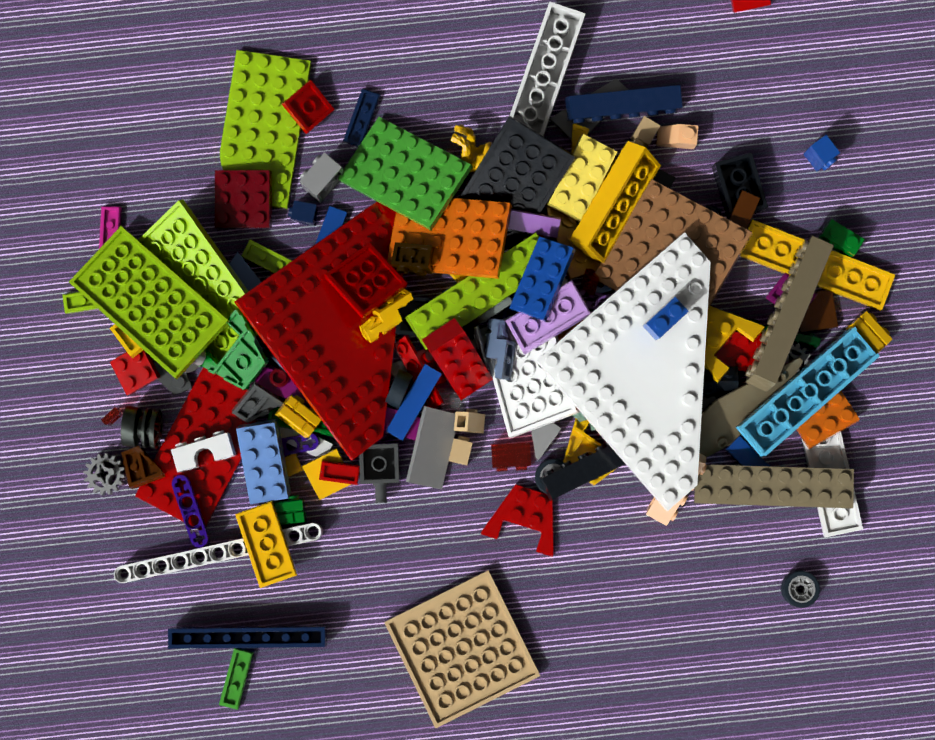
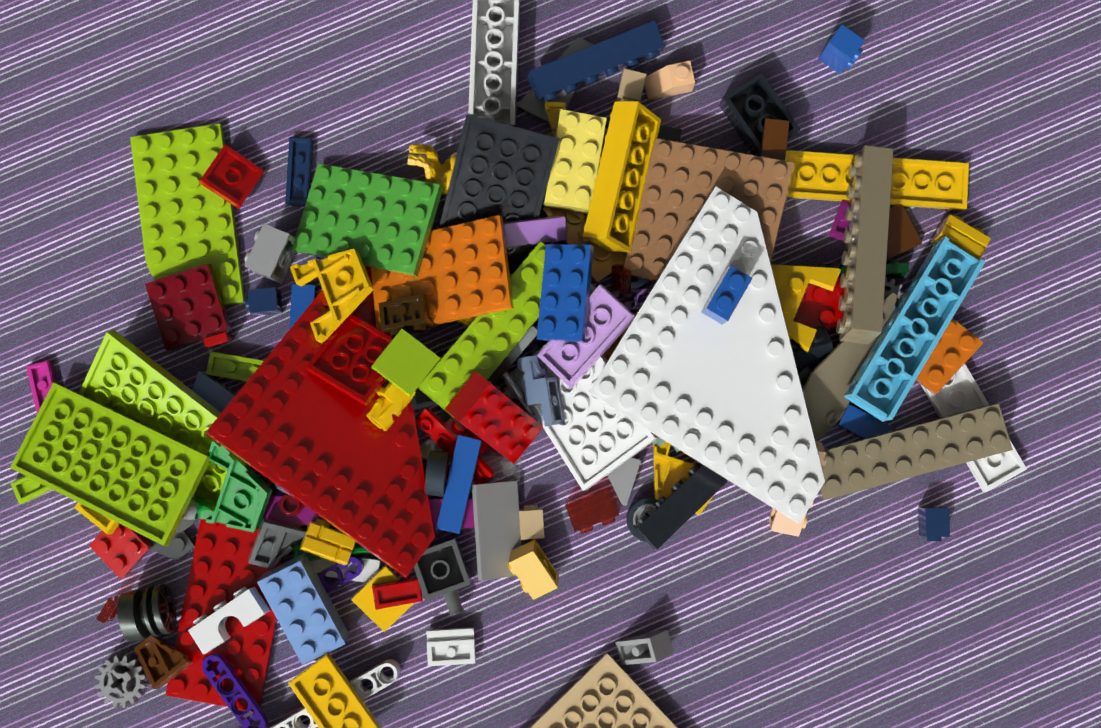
camera: 15 degrees left, 0 degrees up
green brick [264,495,306,525] -> none
yellow tile [285,453,303,477] -> none
tan brick [454,409,485,434] -> none
red wing [481,484,553,557] -> none
wheel [781,570,820,608] -> none
green brick [818,219,865,258] -> none
none -> red tile [203,332,234,348]
none -> yellow wing [290,249,374,344]
none -> lime tile [371,329,440,397]
none -> white plate [426,627,476,666]
none -> yellow brick [508,539,559,600]
none -> light grey slope [615,630,674,665]
none -> dark blue brick [918,507,950,541]

